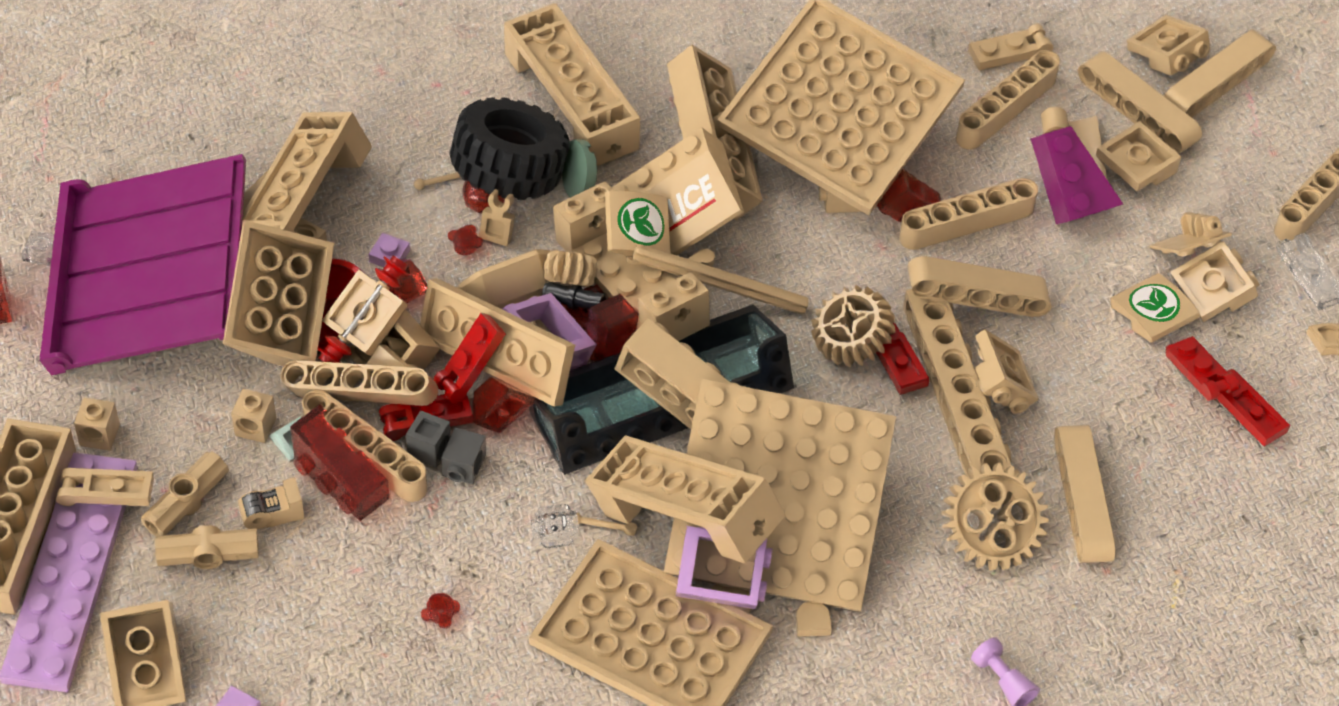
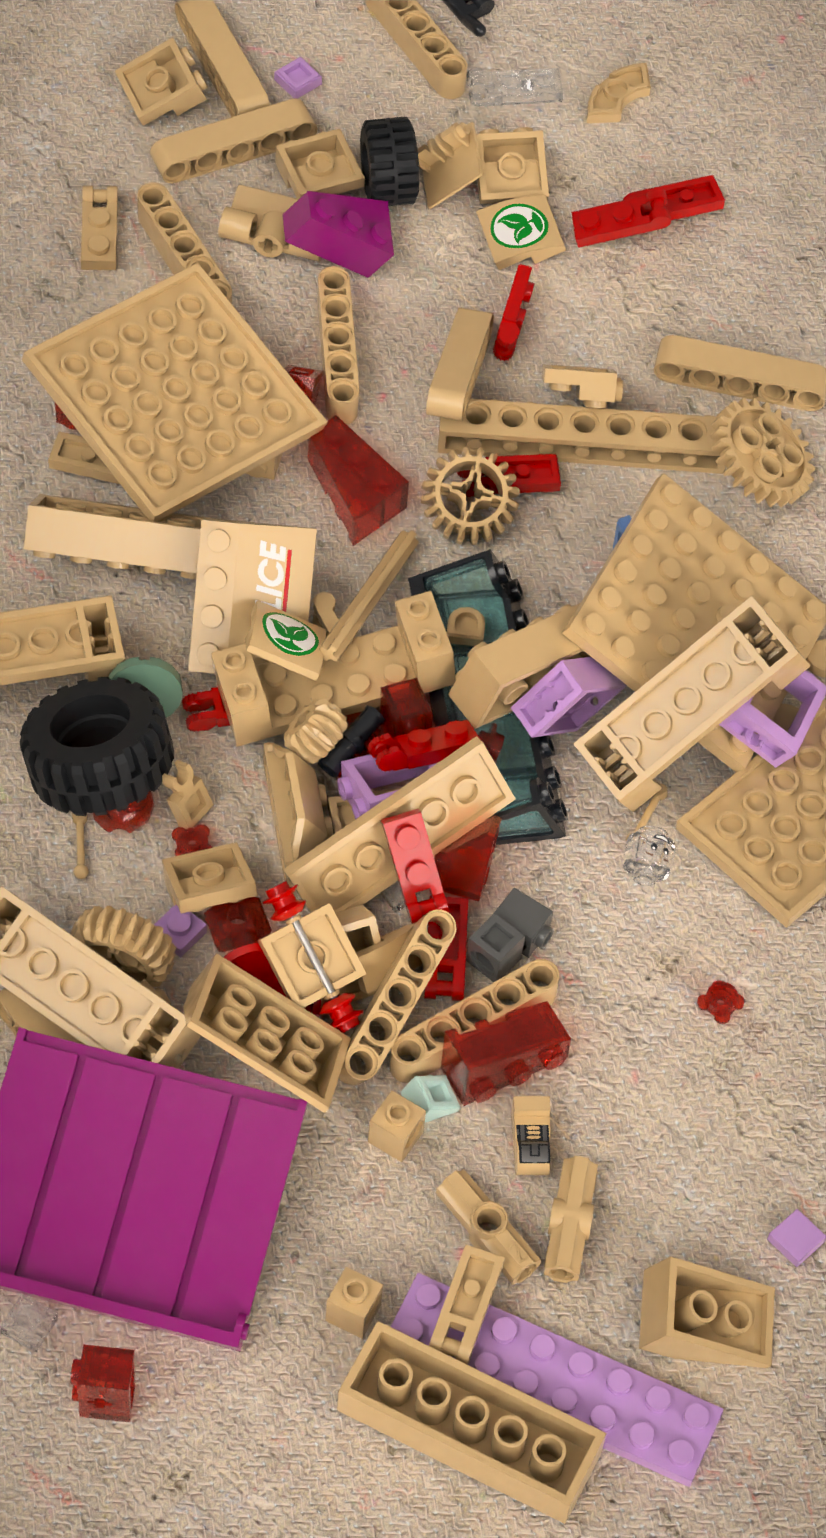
camera: 75 degrees left, 5 degrees up
none -> tan gear [70,906,176,987]
none -> tan plate [162,842,257,914]
none -> lavender tile [274,56,322,99]
none -> clear red wedge [308,415,409,546]
none -> black tyre [360,117,420,206]
none -> red hinge [367,720,481,772]
none -> tan tile [446,607,485,646]
none -> clear red plate [478,723,505,762]
none -> red hinge [493,264,535,361]
none -> lavender window [510,657,627,738]

